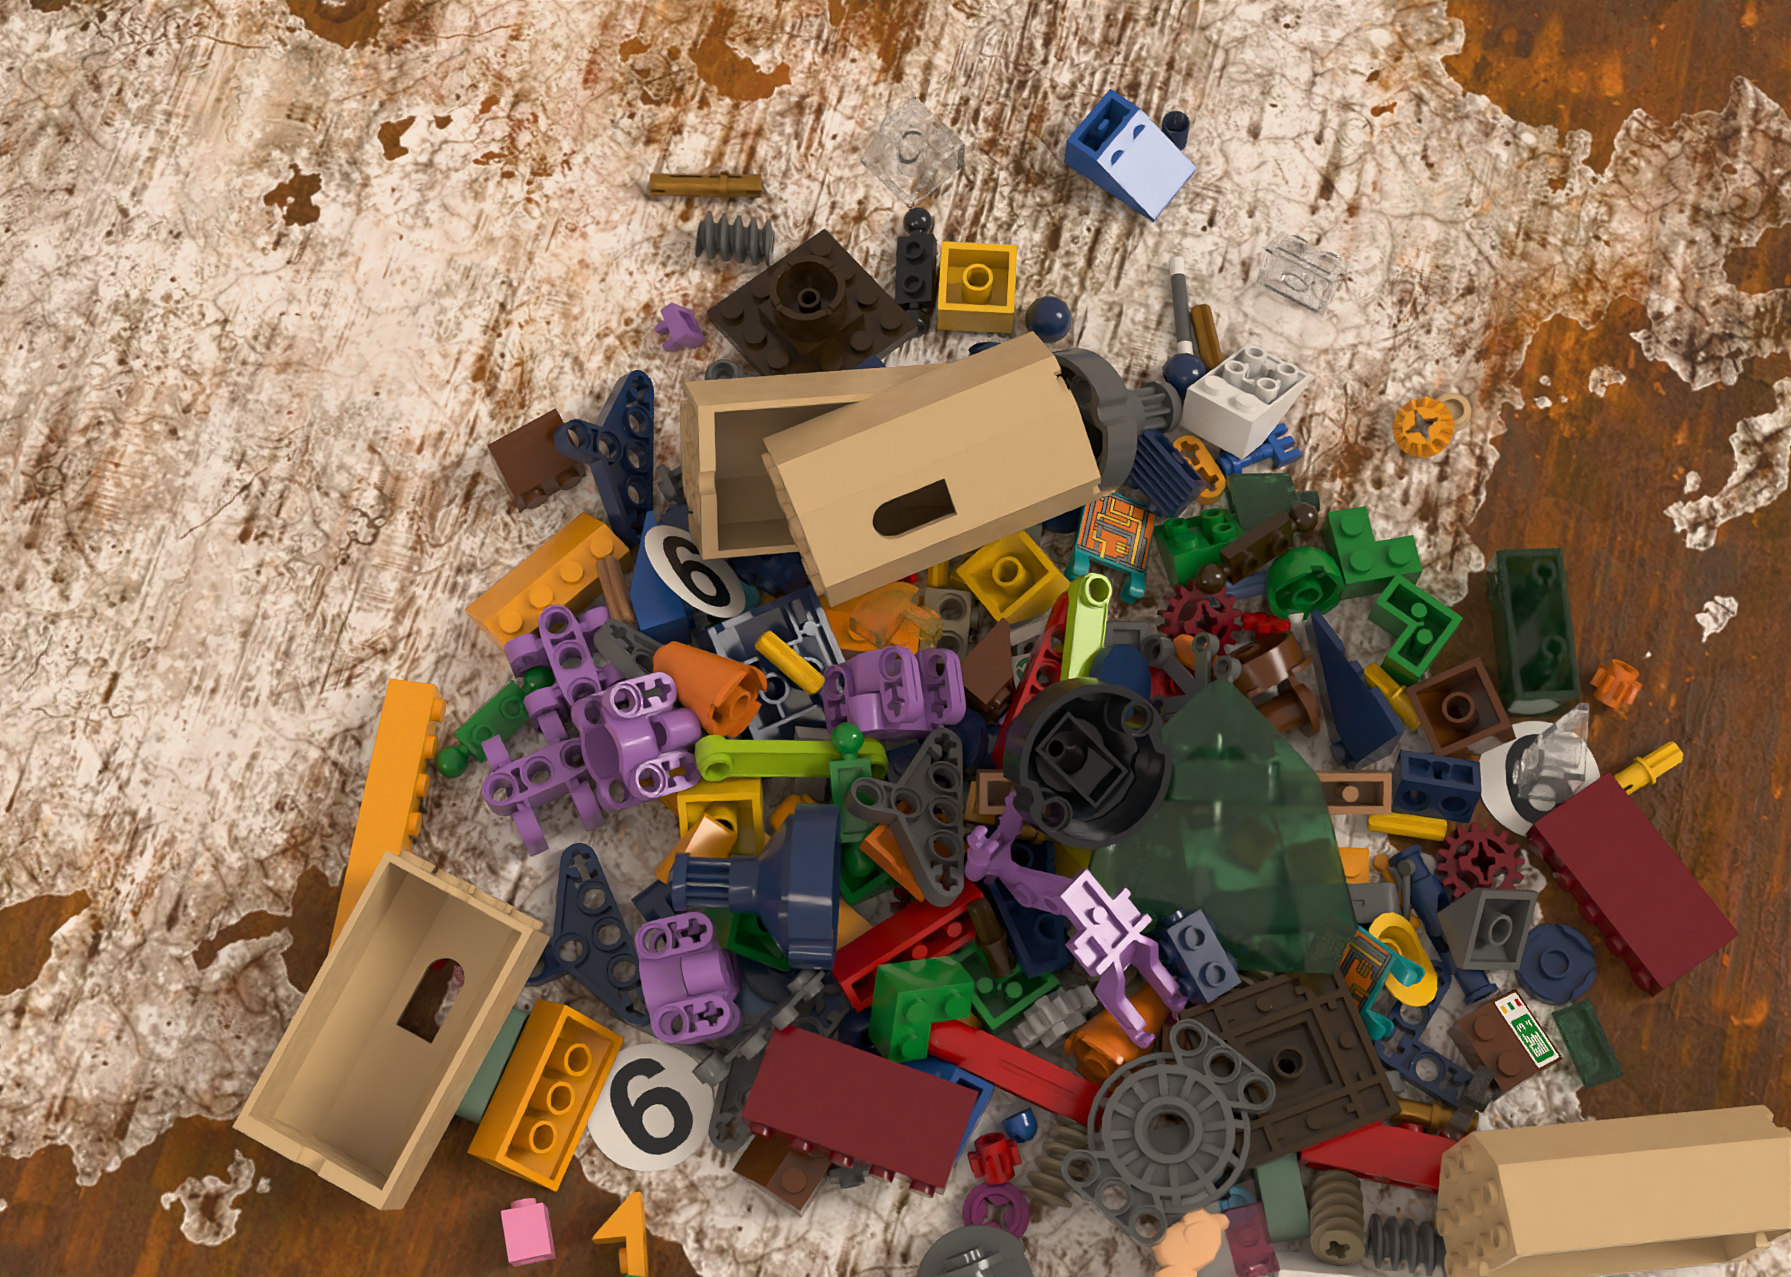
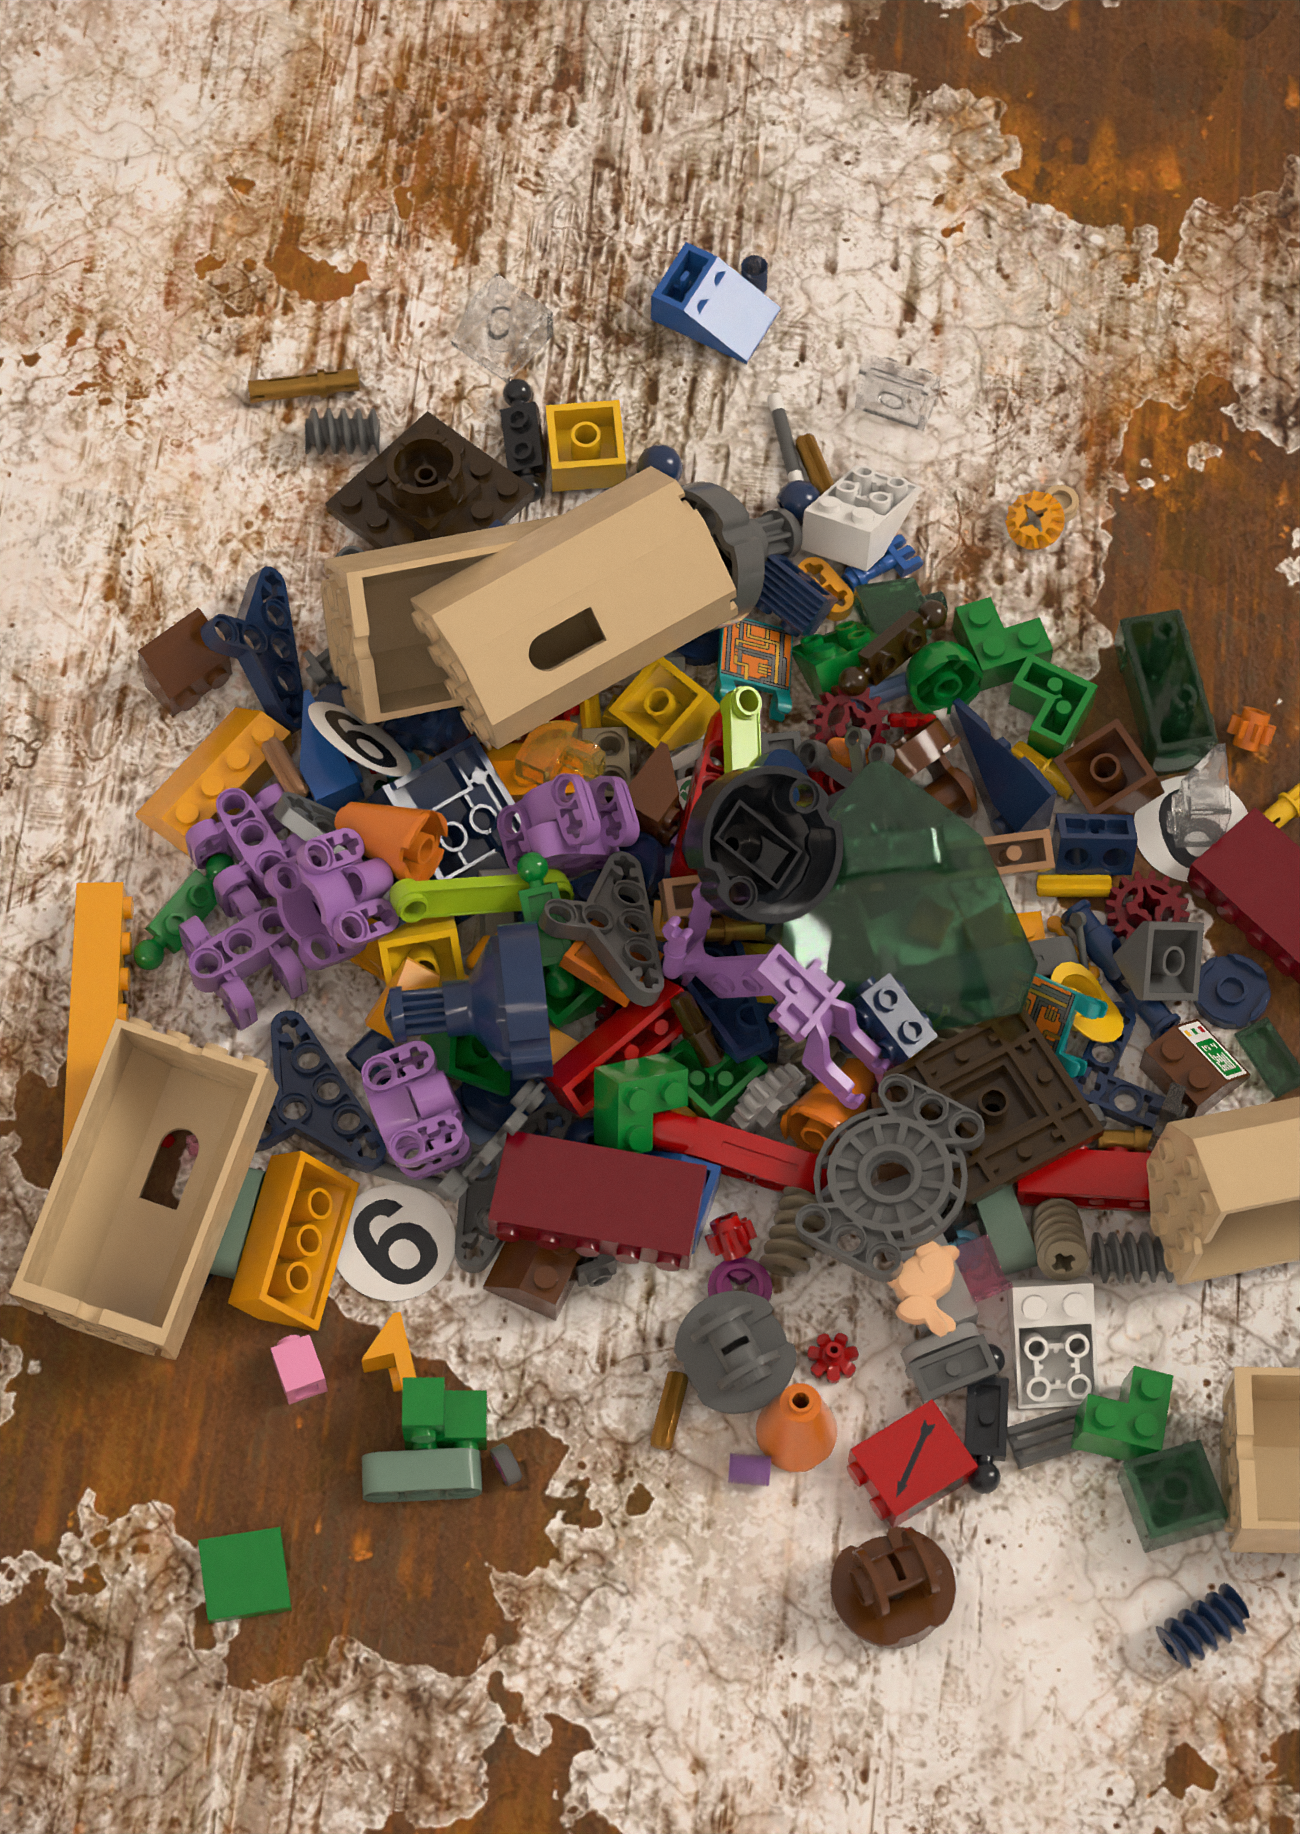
camera: 10 degrees left, 5 degrees down
medium lavender tile [655,302,706,351] -> none
yellow axle [755,630,825,695] -> none
blue hinge [1001,1108,1038,1143] -> none

